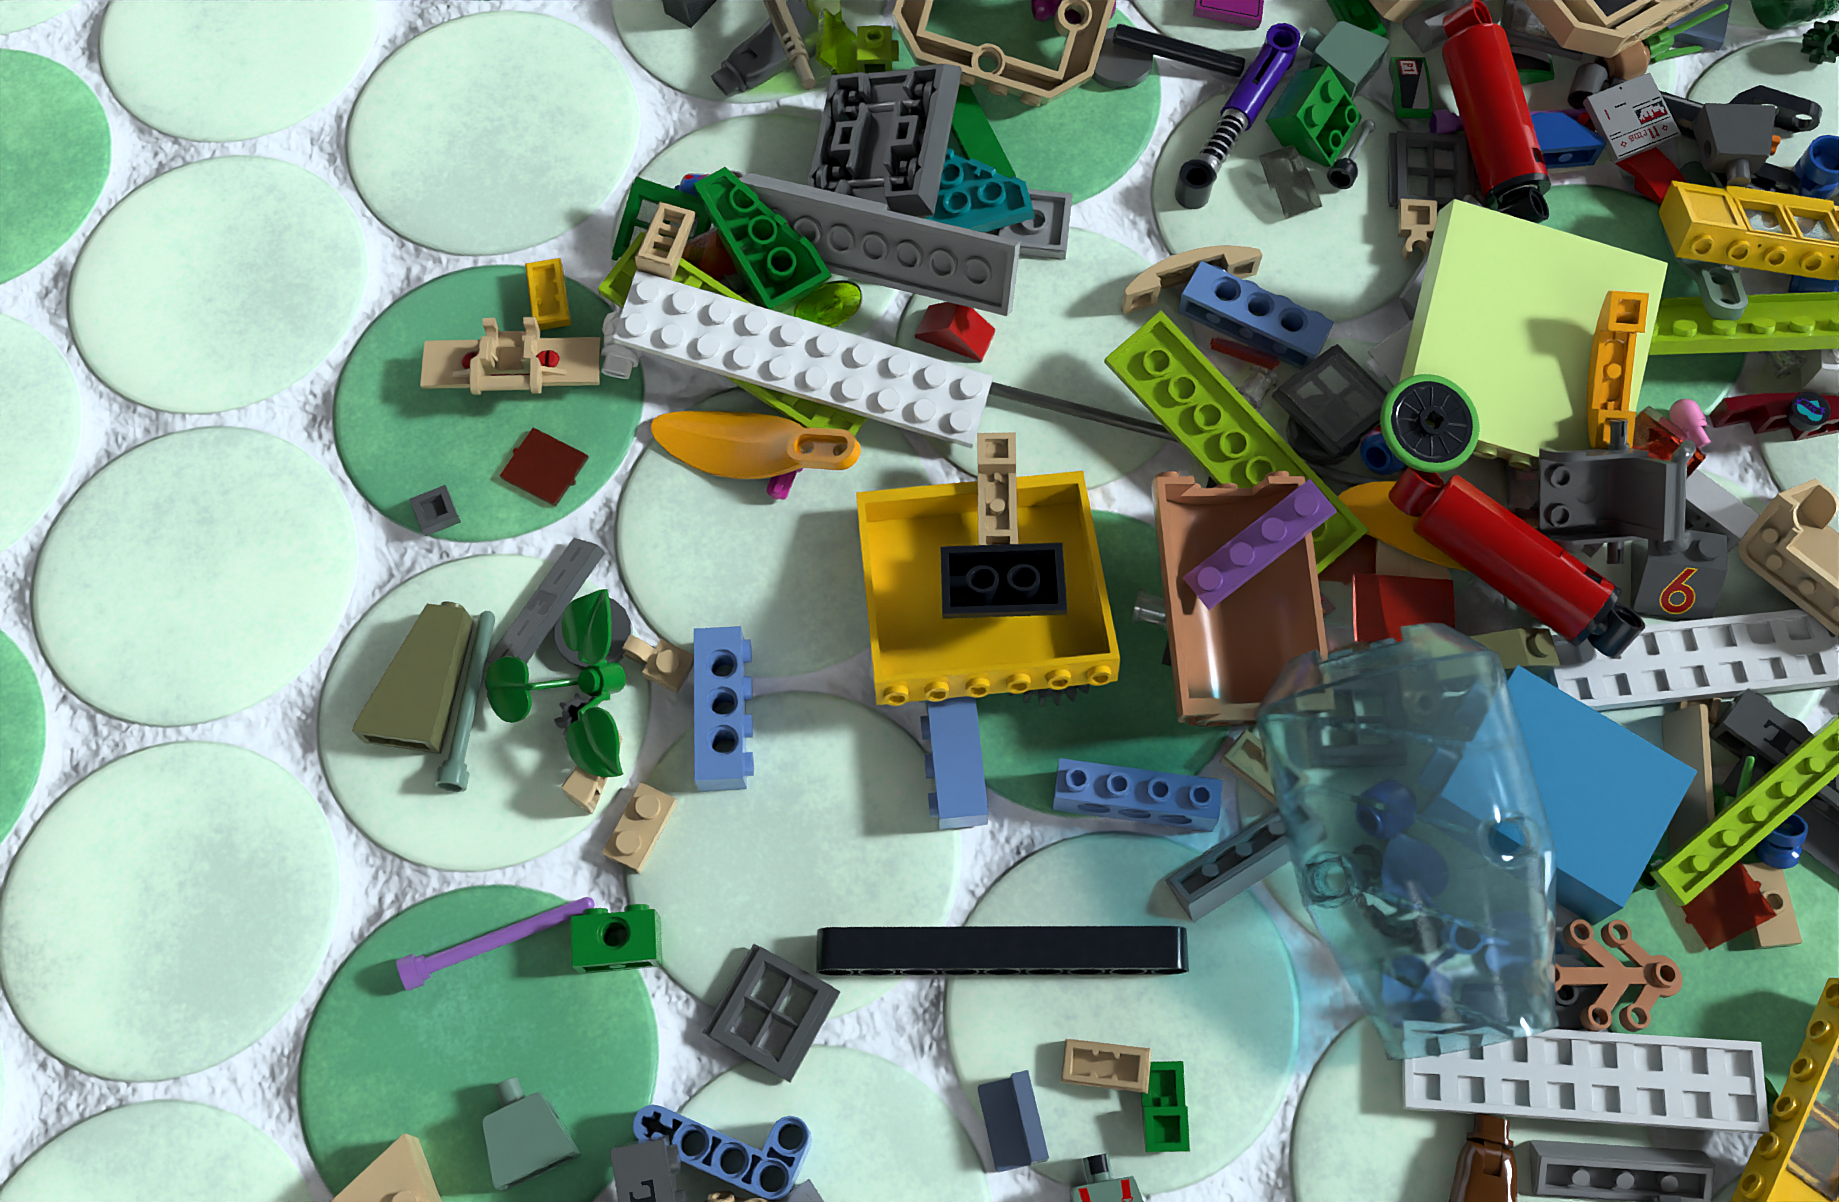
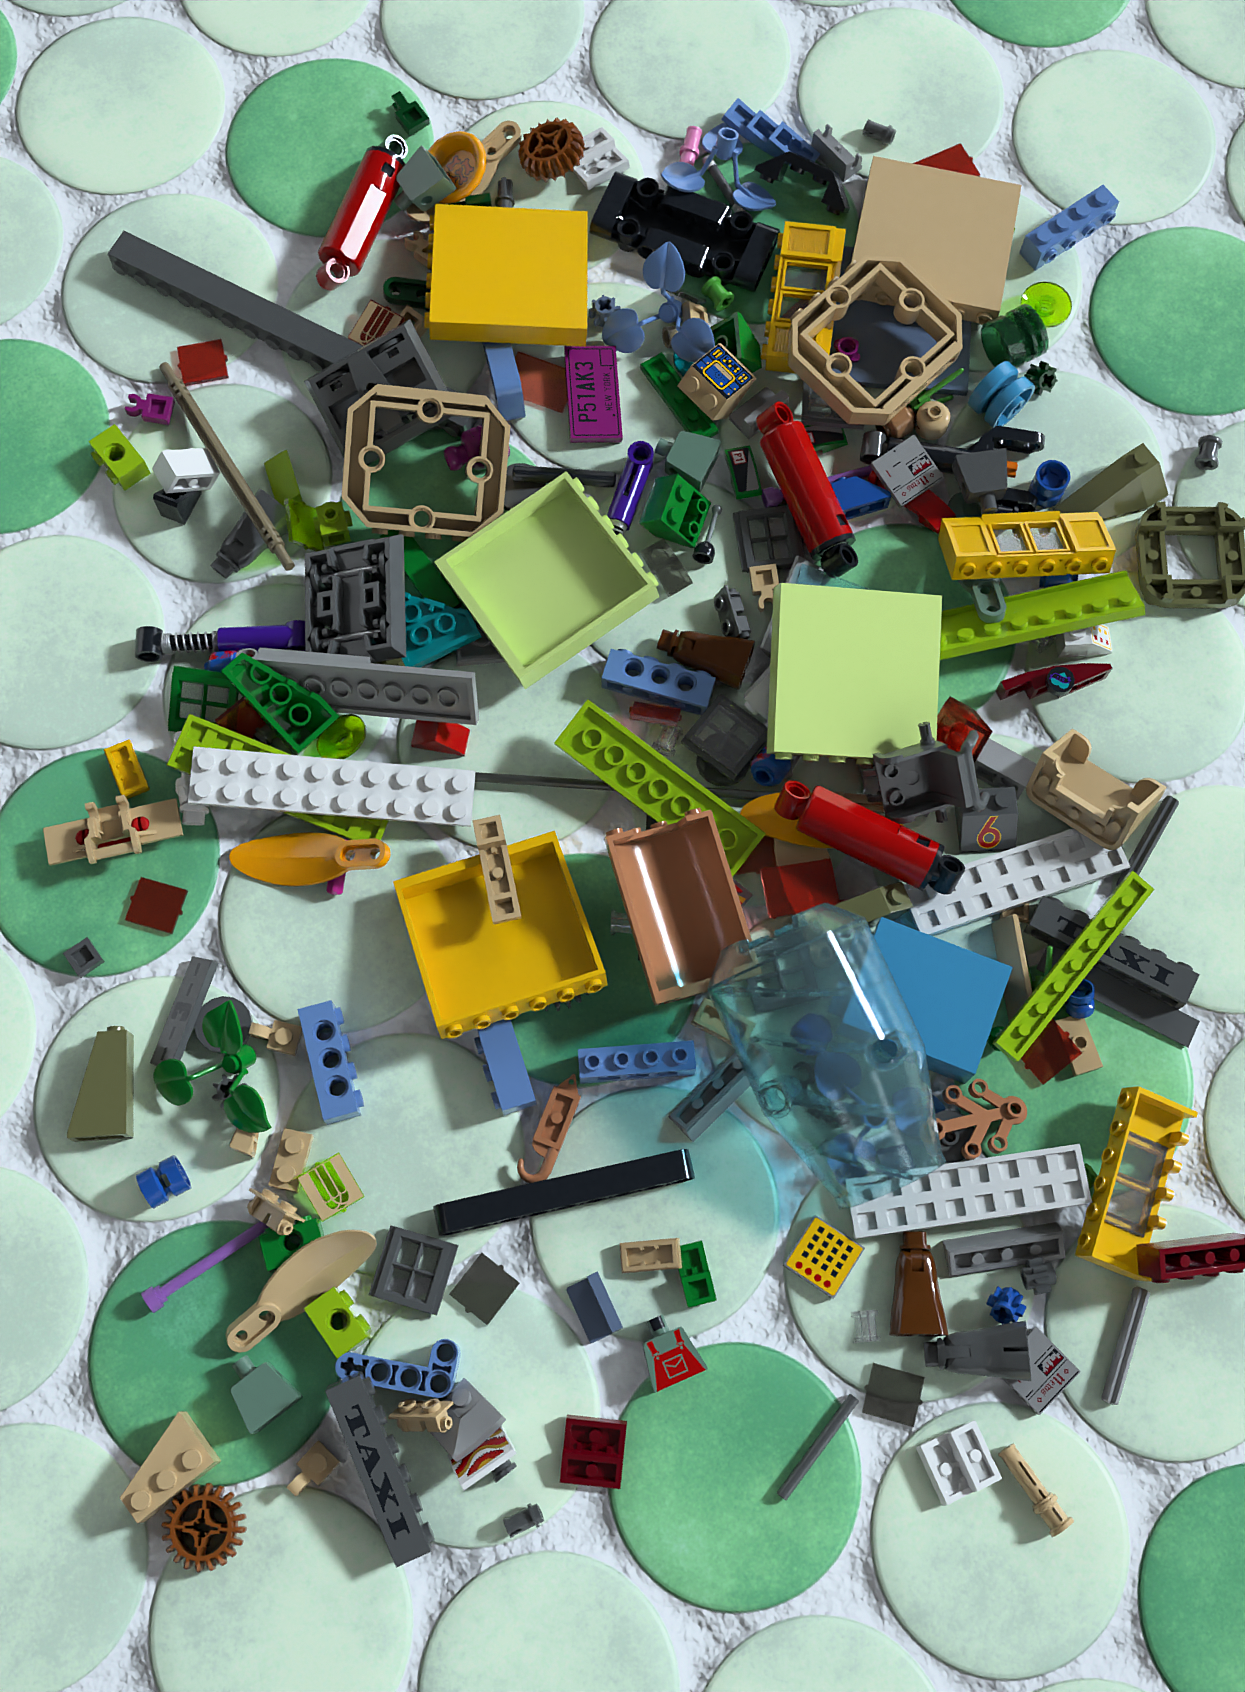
camera: 15 degrees left, 5 degrees up
sand green piece [434,611,495,792] -> none
tan slope [635,202,695,280] -> none
black slope [940,543,1067,619] -> none
tan slope [1121,245,1263,314] -> none
medium lavender plate [1183,479,1336,610] -> none
black wheel [1380,374,1480,473] -> none
light orange slope [1587,291,1649,449] -> none
bright pink cylinder [1669,399,1711,449] -> none
none -> piece [135,620,306,662]
none -> blue wheel [136,1155,192,1209]
none -> tan plant [225,1230,377,1353]
none -> tan hinge [247,1188,305,1235]
none -> piece [296,1152,365,1222]
none -> lime brick [304,1287,371,1359]
none -> yellowish green panel [434,471,659,689]
none -> clear smoke piece [449,1253,520,1326]
none -> nougat plate [517,1074,581,1183]
none -> reddish brown piece [656,629,755,690]
none -> dark grey hinge [713,585,751,639]
none -> yellow tile [783,1215,865,1299]
none -> tan head [914,401,950,440]
none -> dark azure wheel [968,361,1035,428]

